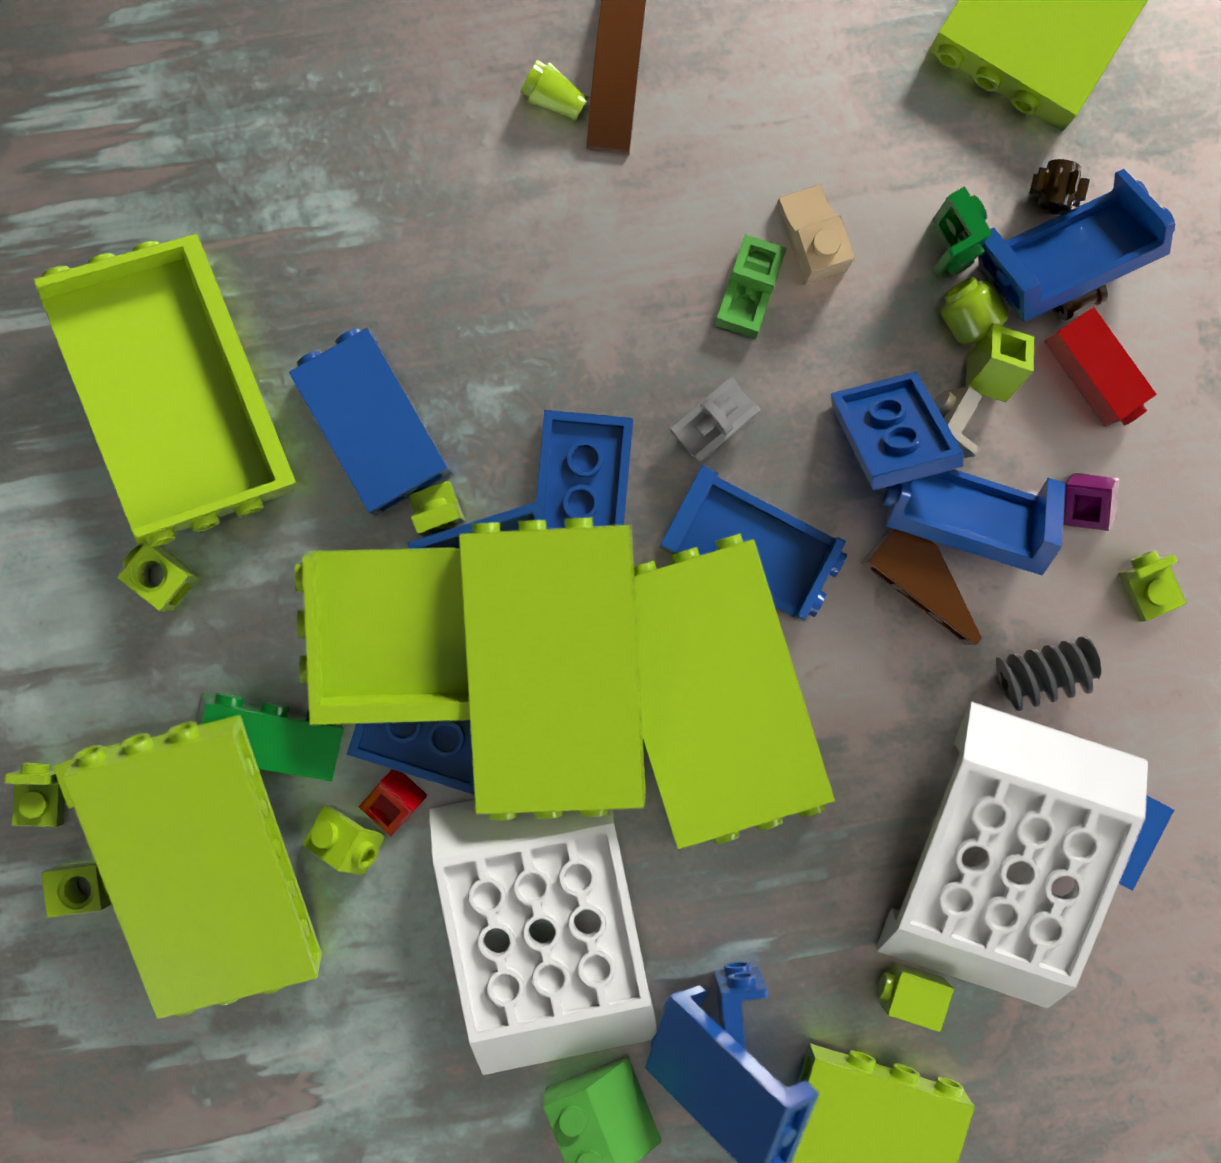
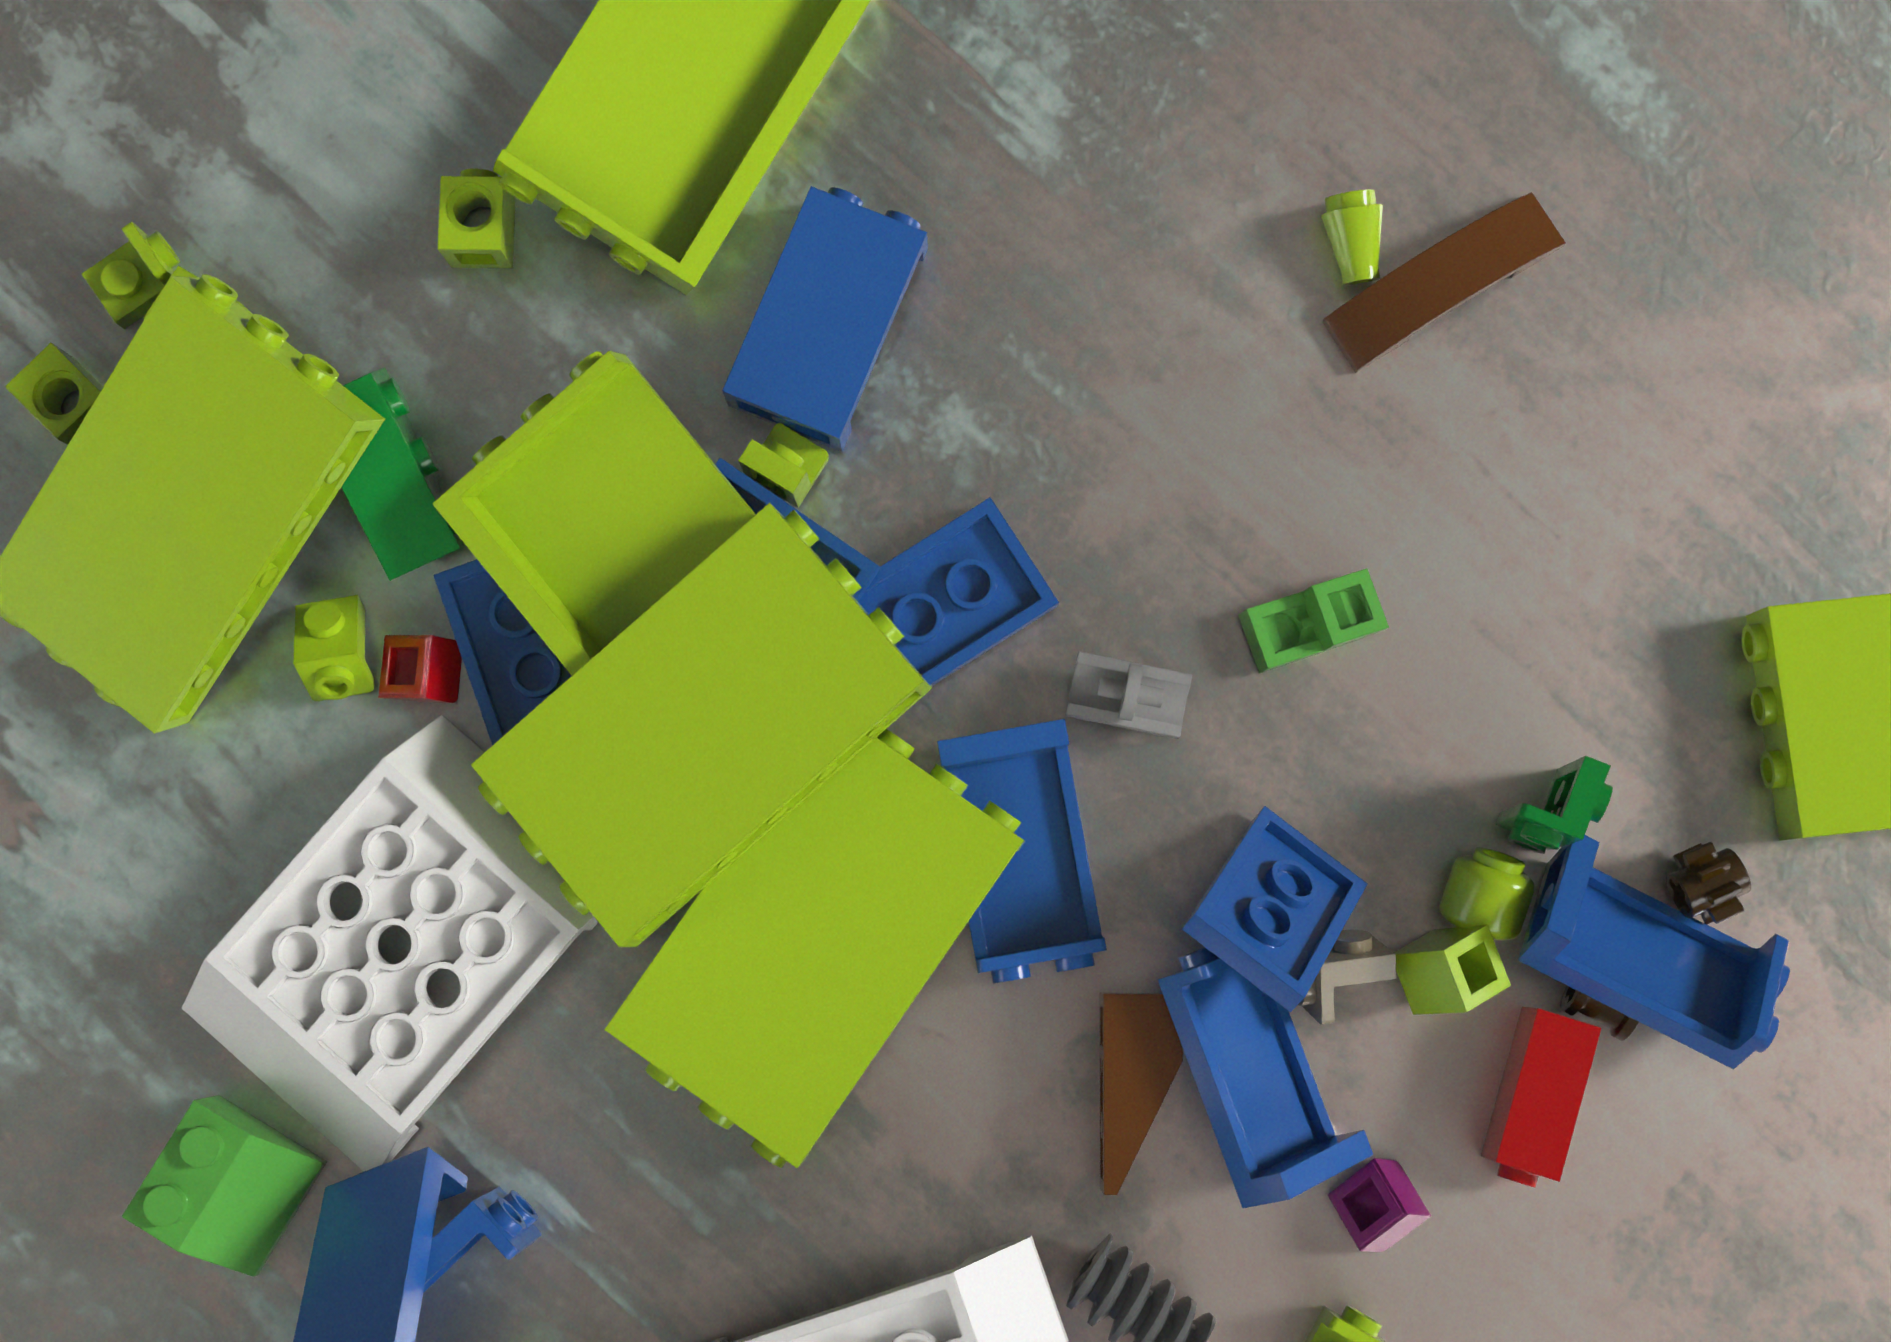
camera: 55 degrees right, 5 degrees down
tan arch [777,184,855,285] -> none

